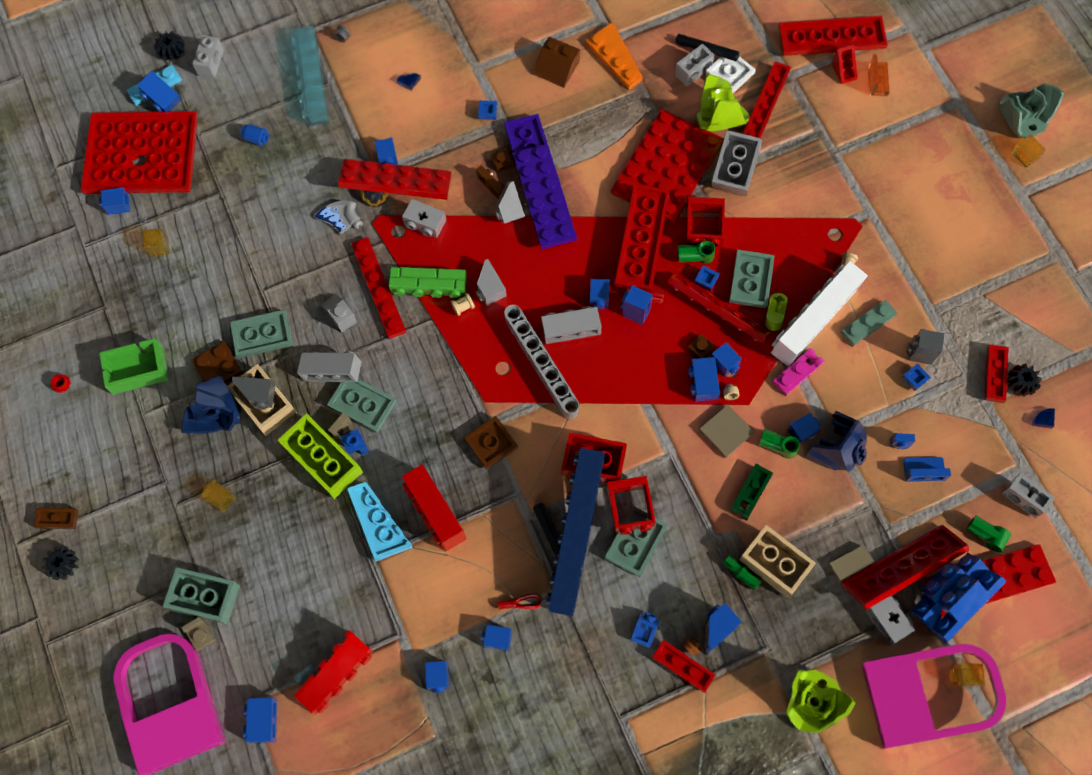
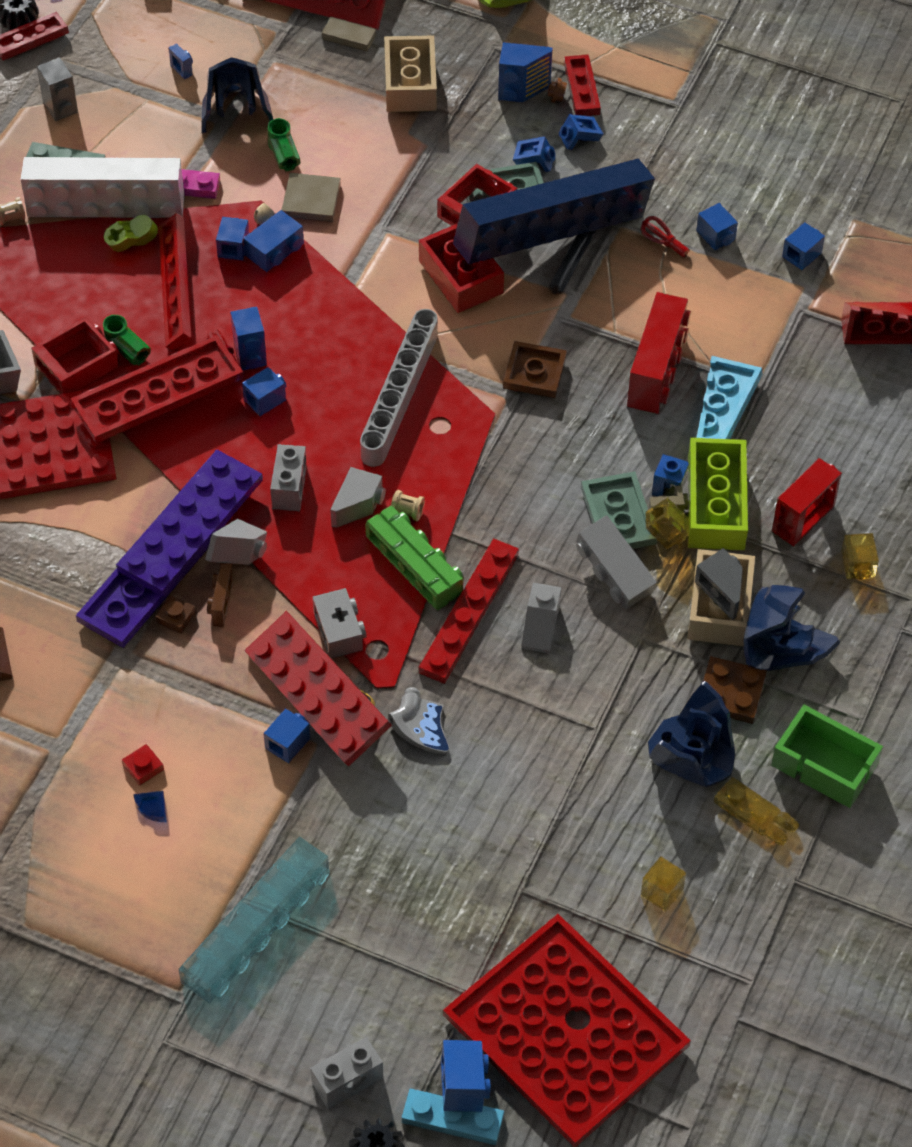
camera: 135 degrees left, 15 degrees down
blue brick [99,188,130,215] -> none
sand green plate [230,309,293,358] -> none
blue brick [241,124,269,146] -> none
dark grey bush [333,25,351,43] -> none
blue plate [478,100,497,120] -> none
light grey brick [541,306,602,344] -> none
reddish brown plate [688,334,715,359] -> none
blue plate [694,266,720,292] -> none
green pin [723,554,762,591] -> none
sand green plate [729,250,775,309] -> none
dark green plate [730,463,773,521] -> none
blue brick [787,413,821,444] -> none
blue plate [902,363,931,391] -> none
blue panel [903,457,951,482] -> none
none -> red plate [122,744,164,786]
none -> light grey brick [270,444,307,511]
none -> blue bracket [513,136,556,172]
none -> clear yellow brick [646,497,689,549]
none -> dark blue piece [648,681,735,787]
none -> clear yellow hinge [713,777,799,846]
none -> red window [772,458,842,547]

